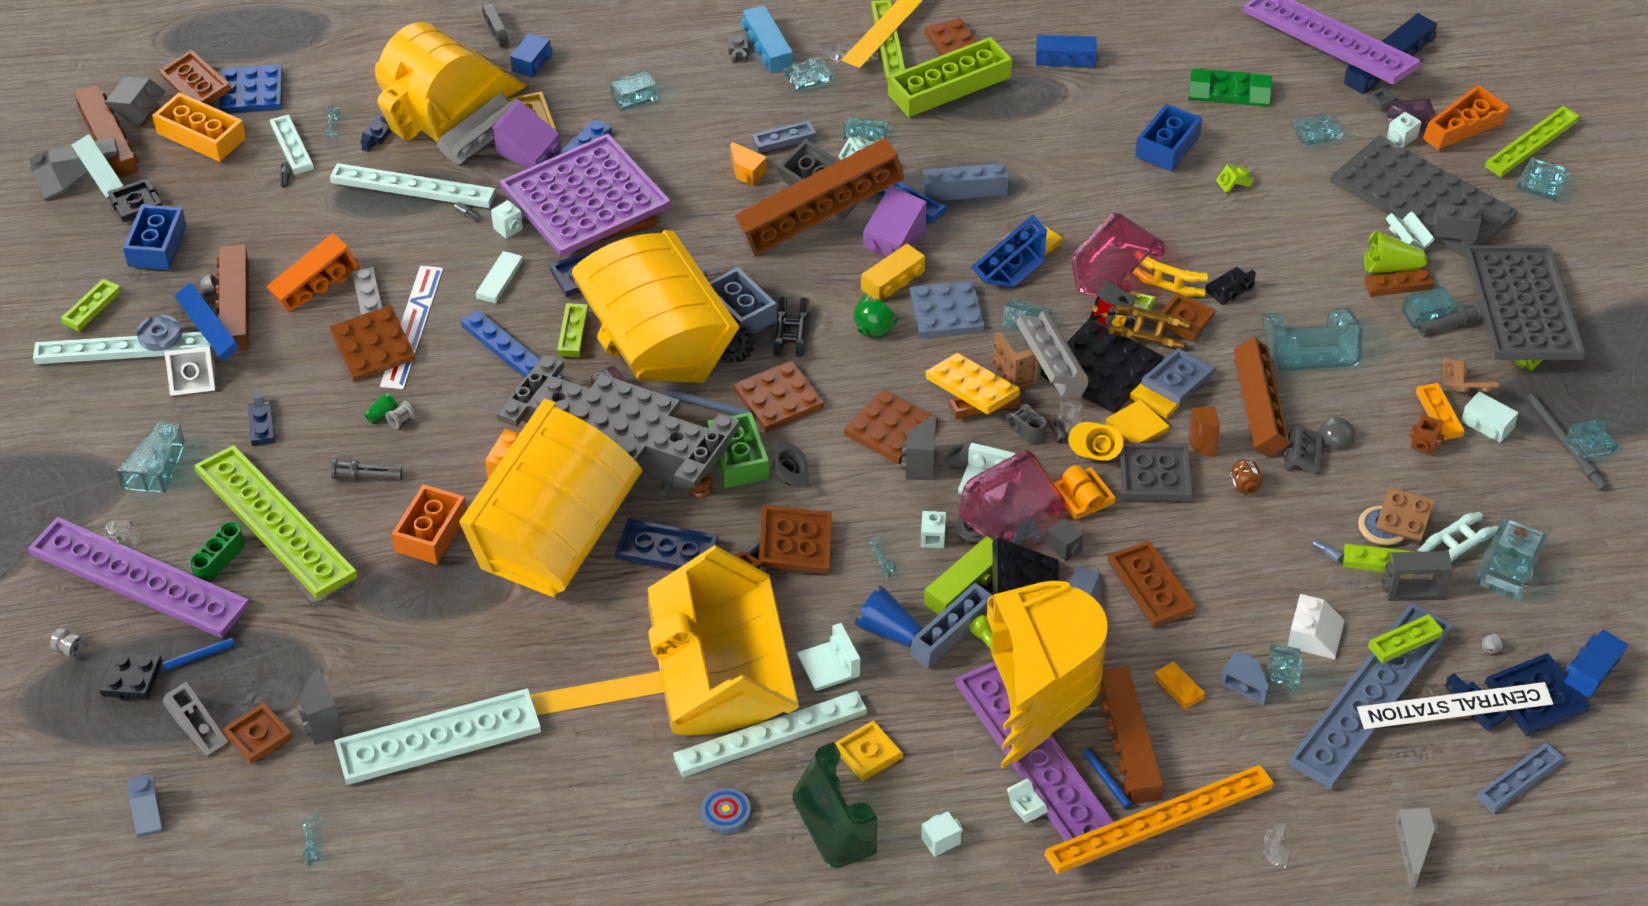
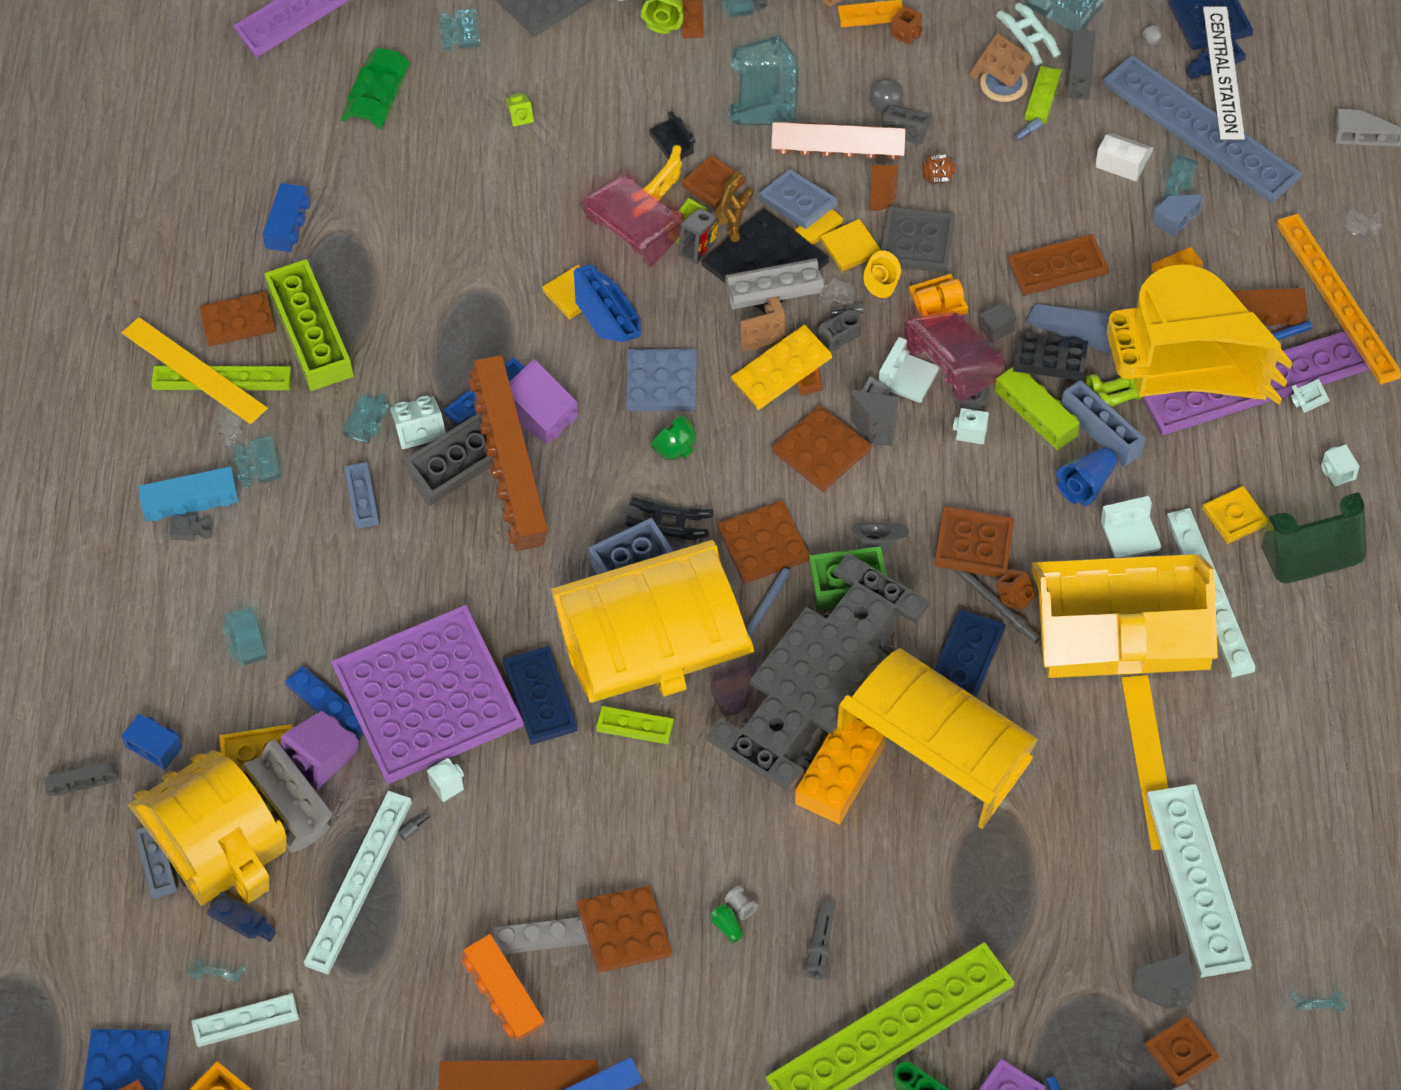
camera: 80 degrees left, 10 degrees up
dark blue hinge [248,391,275,446] -> none
dark grey pin [280,162,290,187] -> none
white sticker [380,266,443,389] -> none
orange brick [392,484,467,565] -> none
plate [461,310,562,379] -> none
light aqua tile [476,251,523,304] -> none
sand blue tile [701,787,751,834] -> none
light orange slope [730,142,767,186] -> none
yellow brick [861,244,925,301] -> none
clear light blue piece [868,534,896,578] -> none
sand blue brick [922,163,1008,201] -> none
clear light blue bracket [1000,298,1052,331] -> none
blue brick [1135,104,1202,171] -> none
lime plate [1368,614,1444,664] -> none
sand blue tile [1476,742,1565,814] -> none

